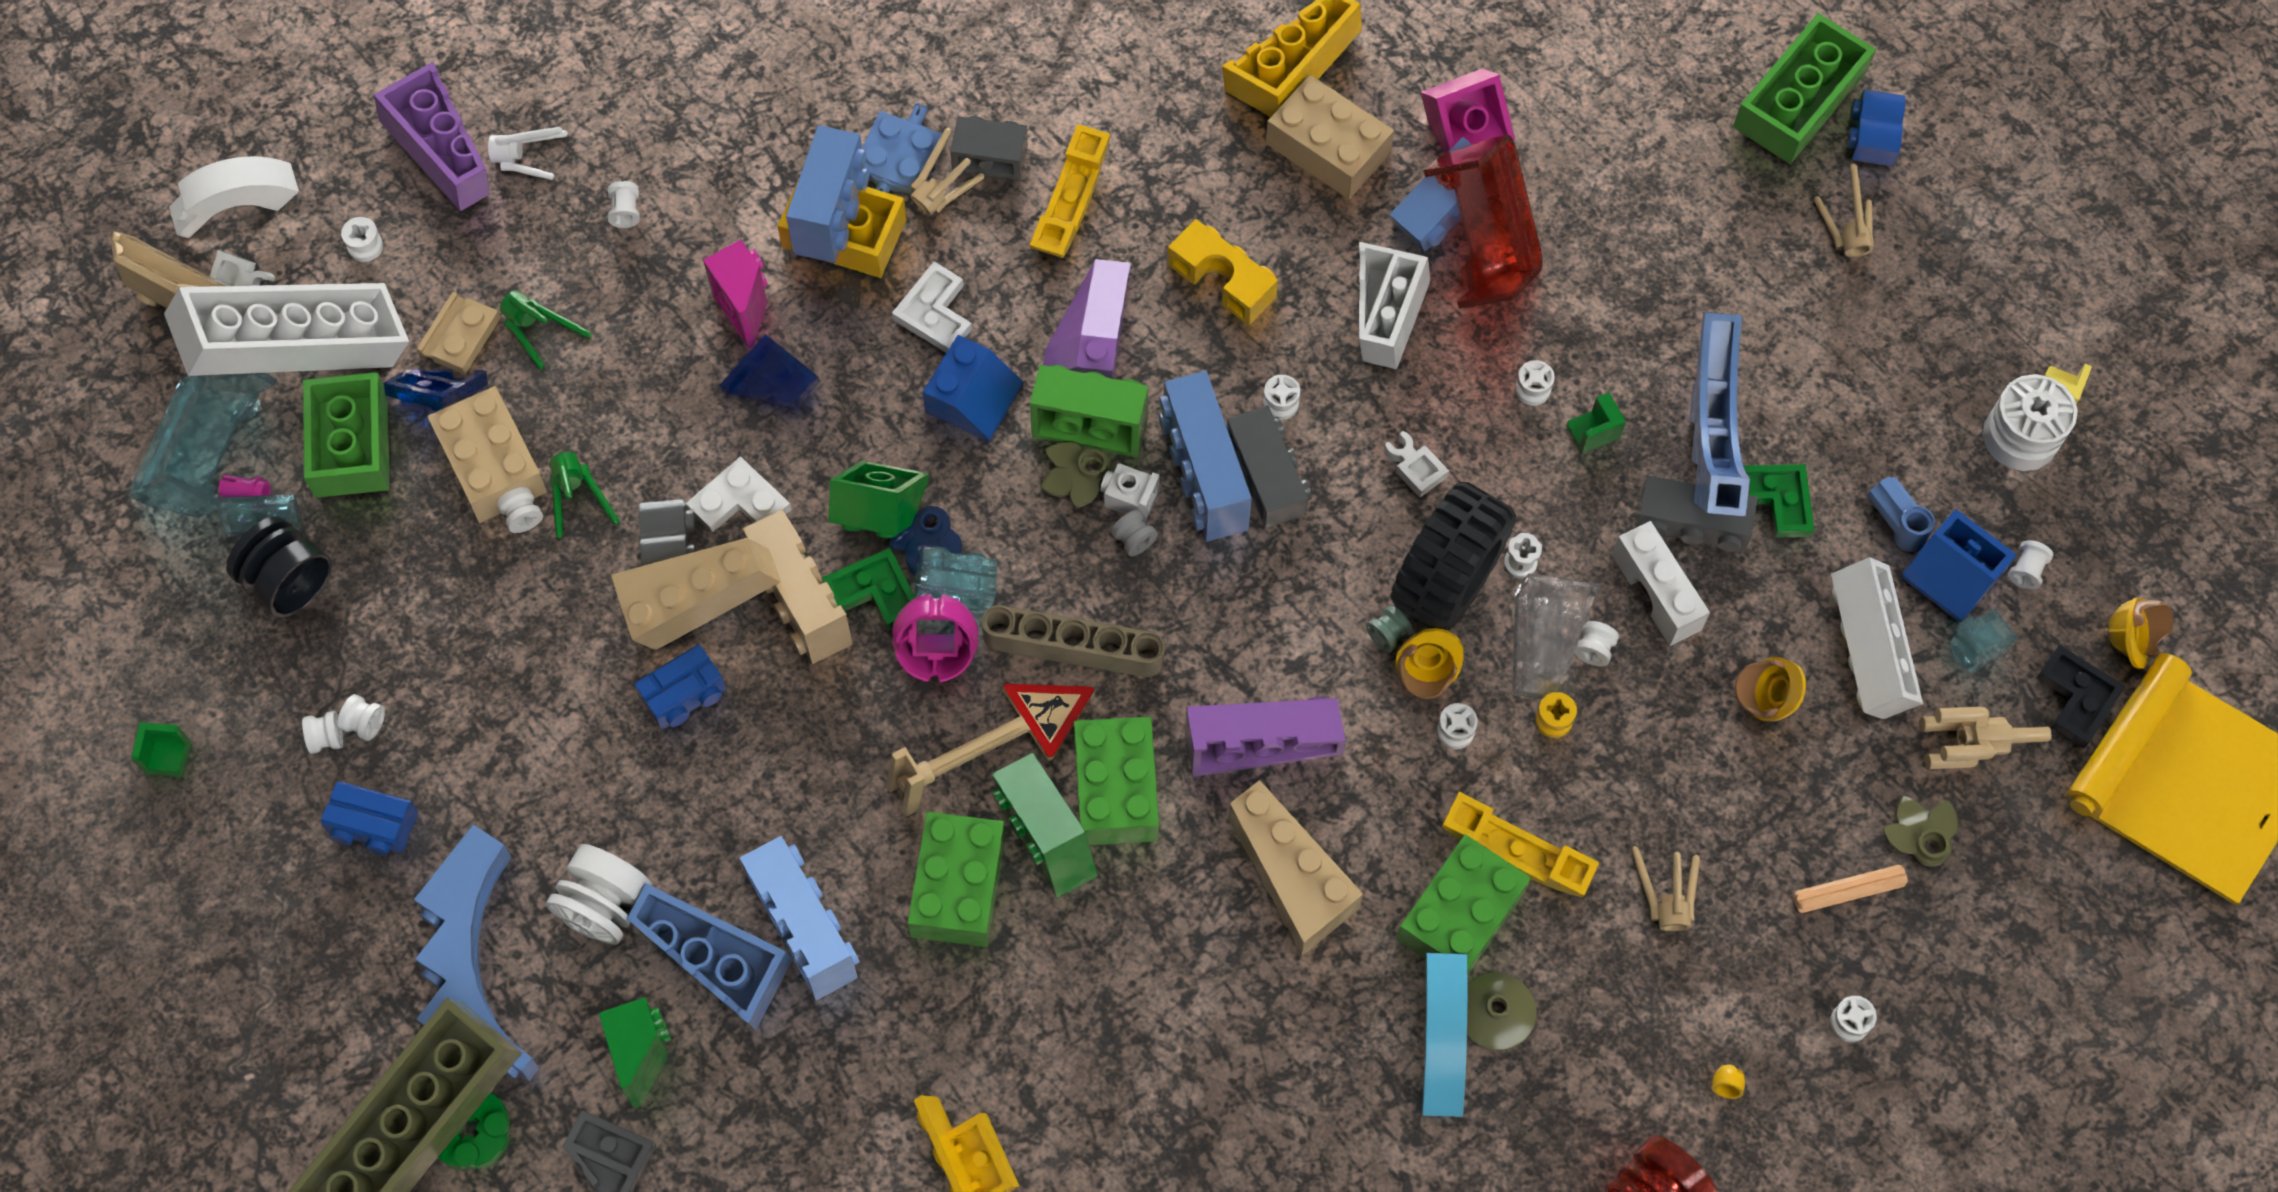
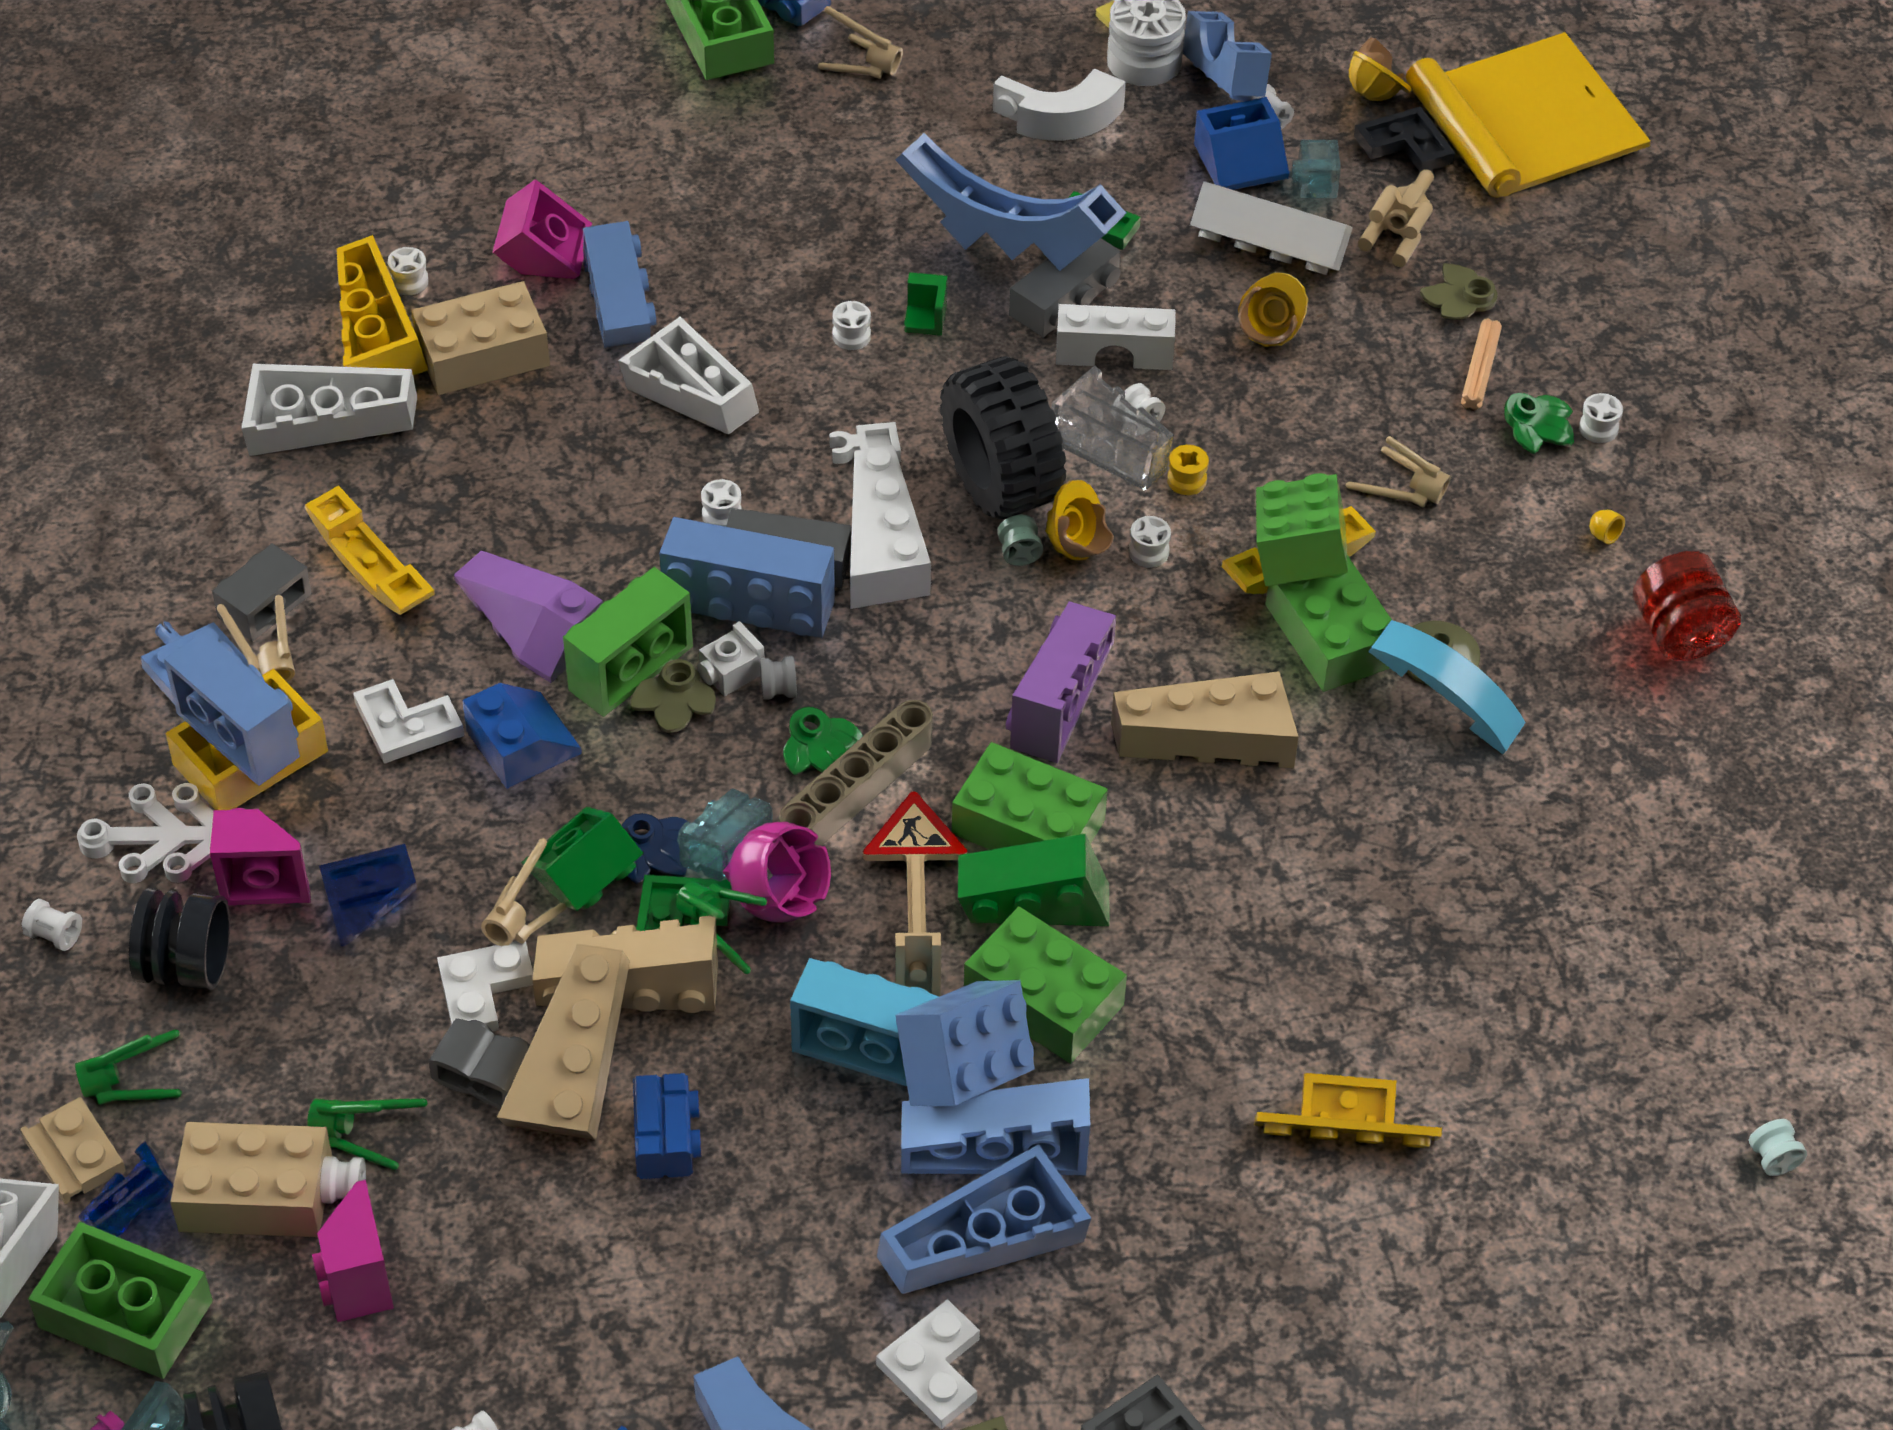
camera: 60 degrees left, 15 degrees down
white wheel [545,844,652,945] -> none
green slope [598,997,672,1108] -> none
yellow arch [1167,219,1278,326] -> none
clear red windscreen [1423,135,1543,309] -> none
medium blue piece [1867,476,1935,552] -> none
none -> white plant [77,783,214,883]
none -> black wheel [129,888,230,990]
none -> white wedge [241,364,417,456]
none -> dark pink slope [312,1180,394,1322]
none -> white wheel [387,247,429,296]
none -> tan plant [481,838,567,946]
none -> green plant [676,881,767,974]
none -> green plate [783,707,863,775]
none -> medium azure brick [790,958,939,1086]
none -> white wedge [850,444,931,609]
none -> white plate [876,1299,980,1429]
none -> medium blue brick [895,980,1035,1106]
none -> white arch [993,69,1126,141]
none -> medium blue arch [1183,11,1272,101]
none -> bright green brick [1256,473,1348,587]
none -> green plate [1504,393,1574,454]

